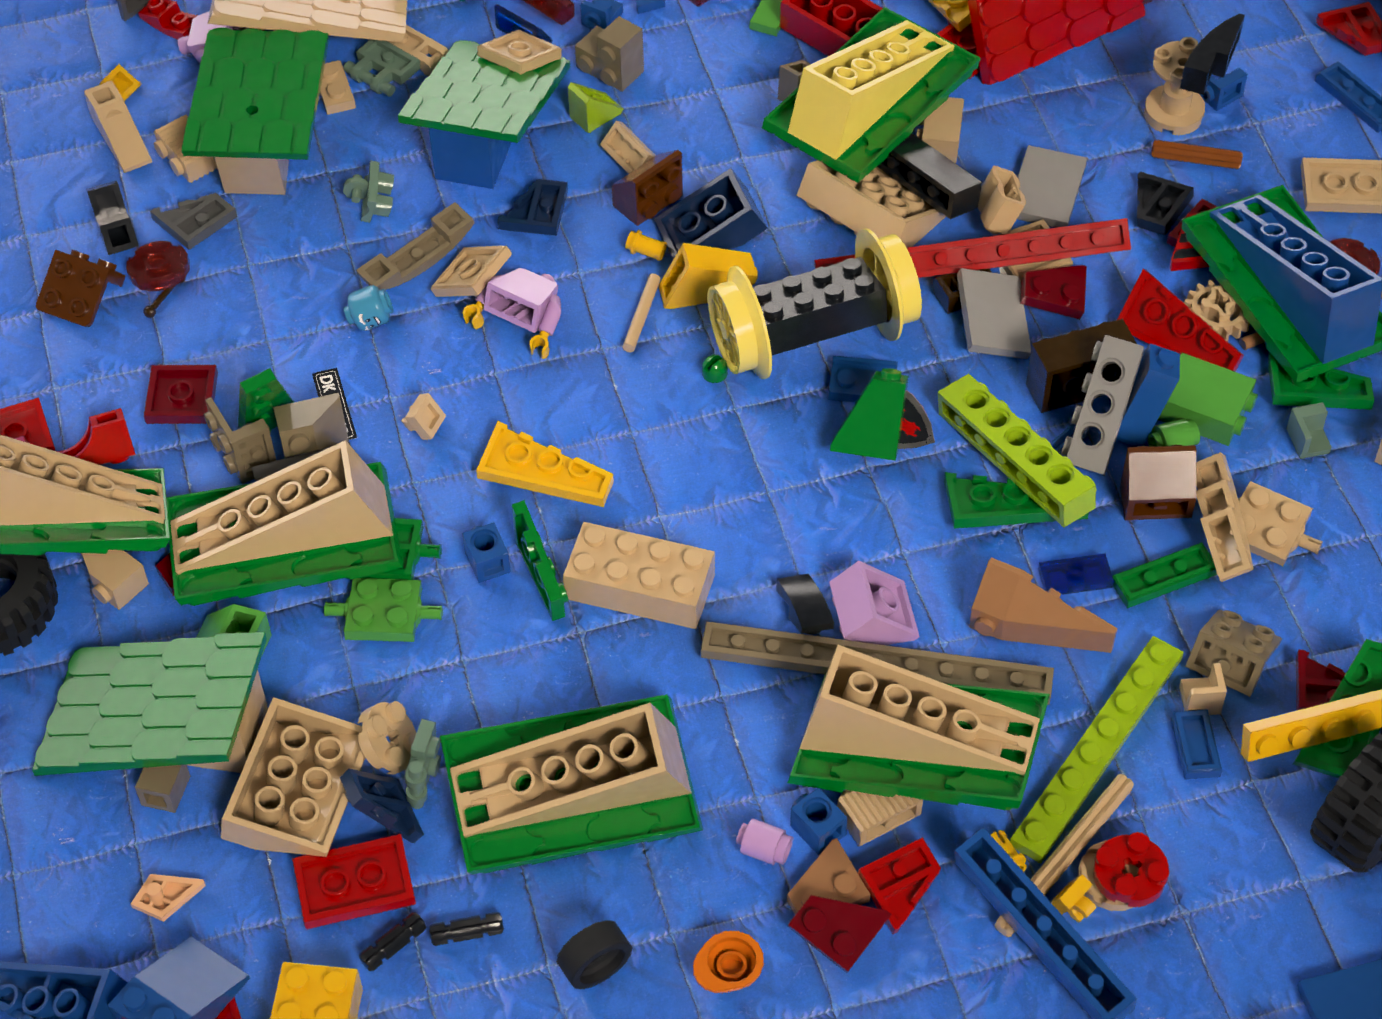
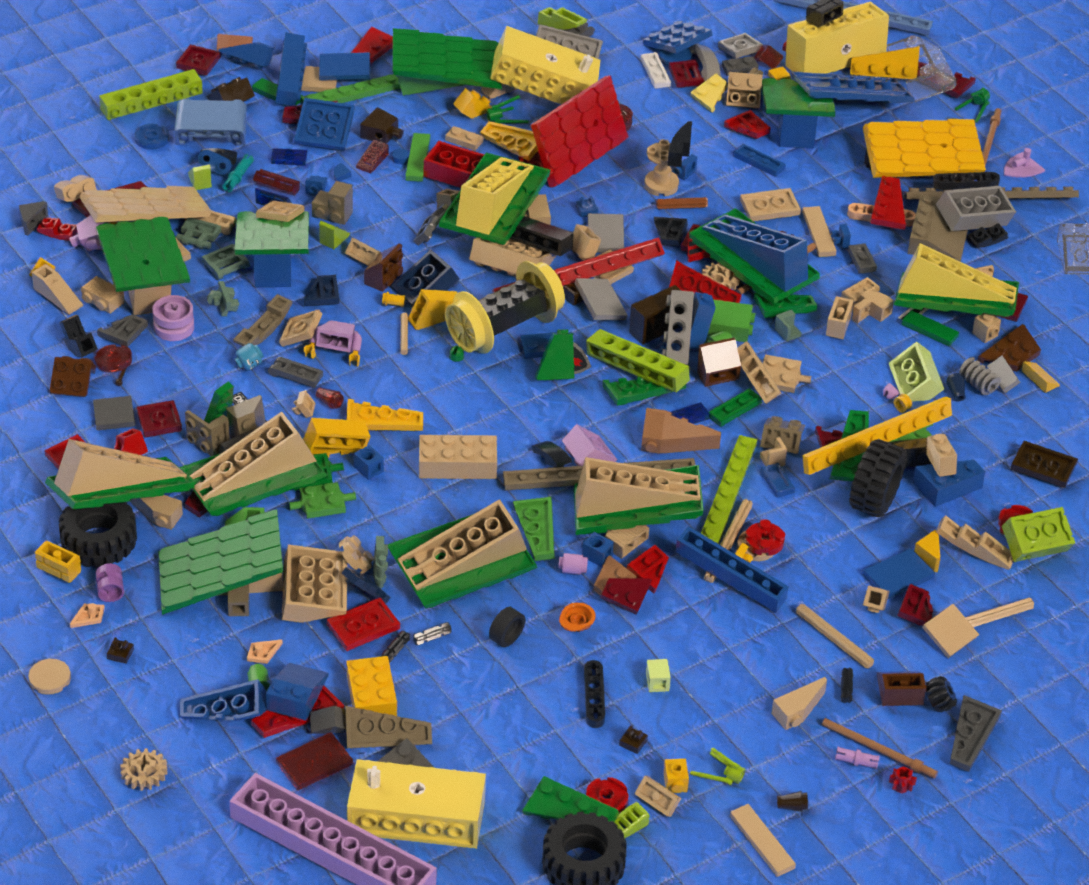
camera: 20 degrees left, 10 degrees down
green wing [512,500,568,621] -> none
dark red wing [1020,265,1087,320] -> none
none -> dark grey tile [93,396,135,430]
none -> lavender wheel [153,295,194,341]
none -> sand green plate [202,244,250,280]
none -> bright green brick [247,664,270,691]
none -> dark grey plate [268,357,323,388]
none -> yellow wedge [303,418,371,458]
none -> clear red cone [315,387,344,409]
none -> dark grey wing [413,203,449,246]
none -> bright green wing [513,497,555,561]
none -> blue tile [576,195,598,218]

